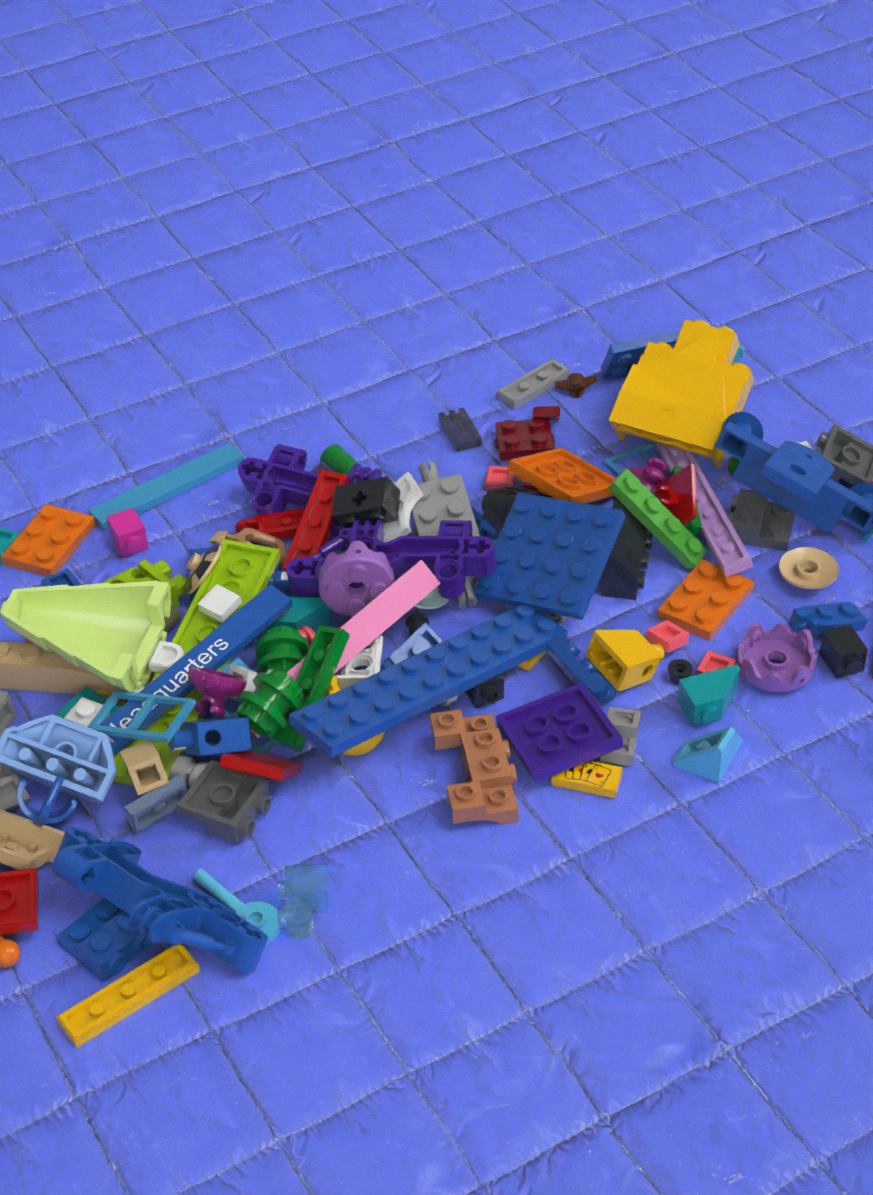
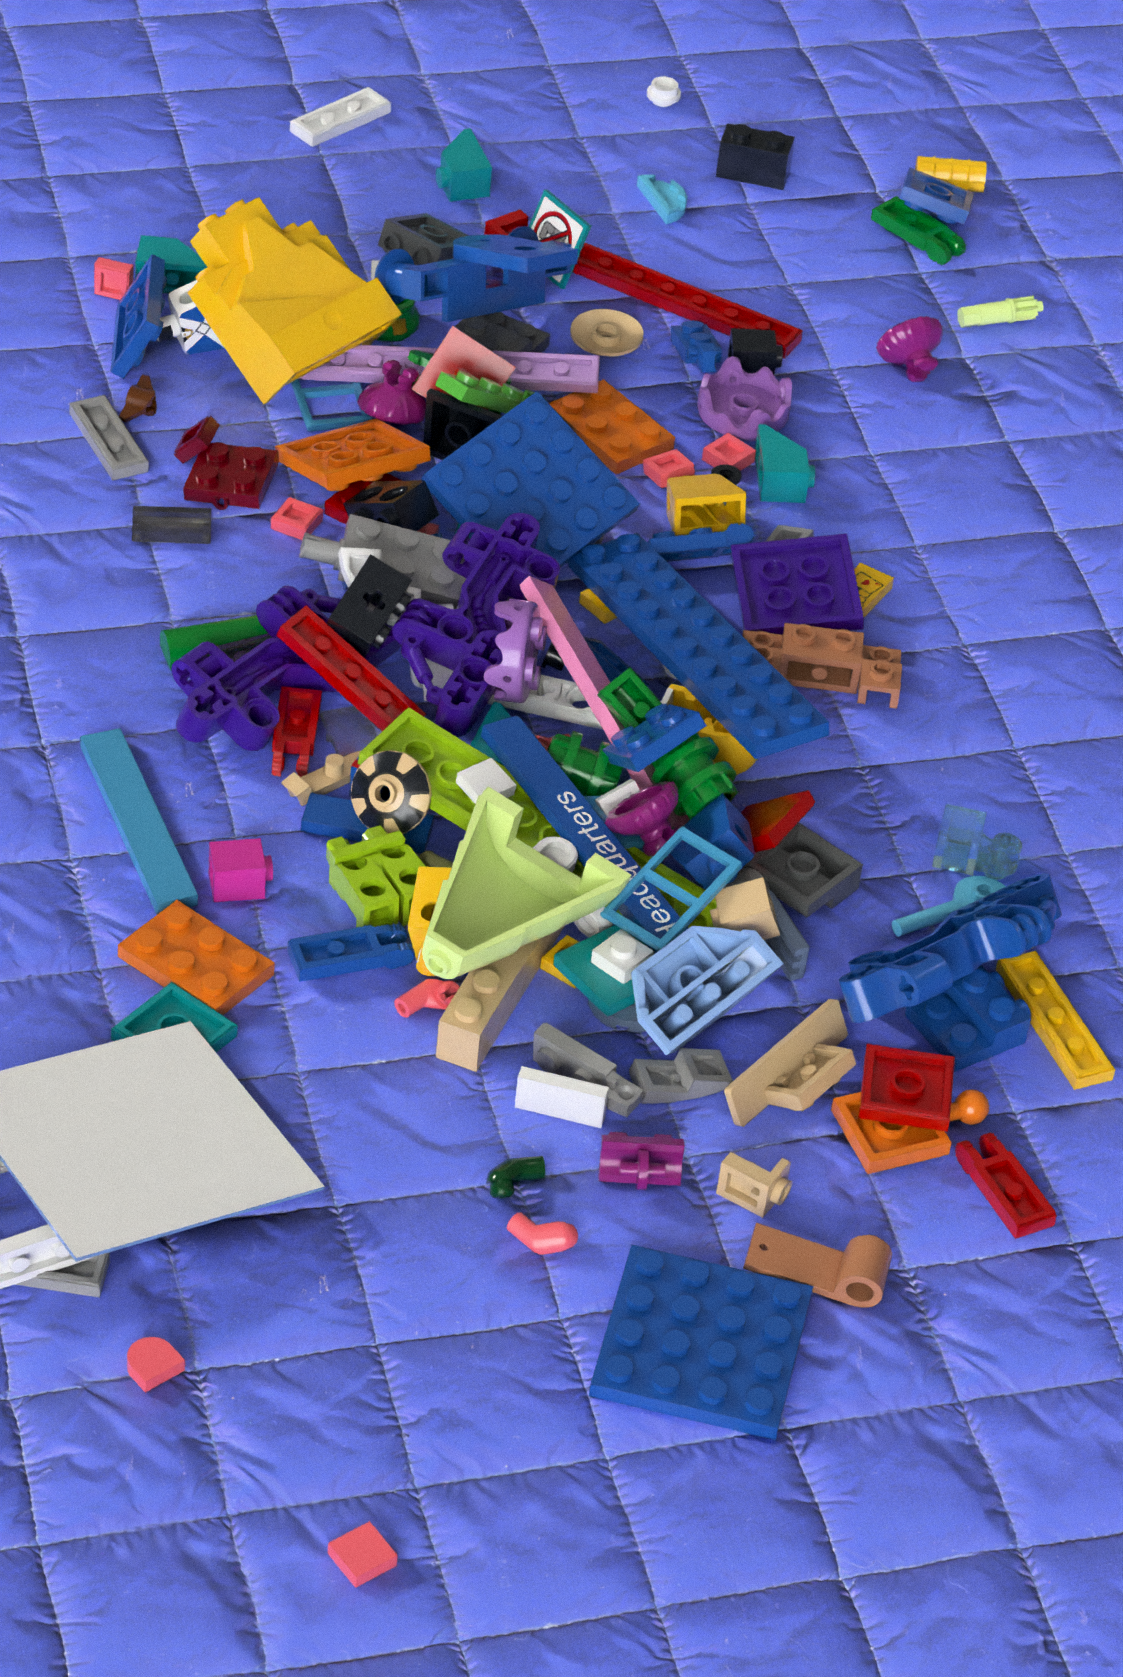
camera: 80 degrees left, 0 degrees up
blue helmet [16,776,78,827] -> none
medium nougat helmet [225,528,287,564] -> none
medium azure slope [672,726,743,783] -> none
none -> blue plate [603,704,707,772]

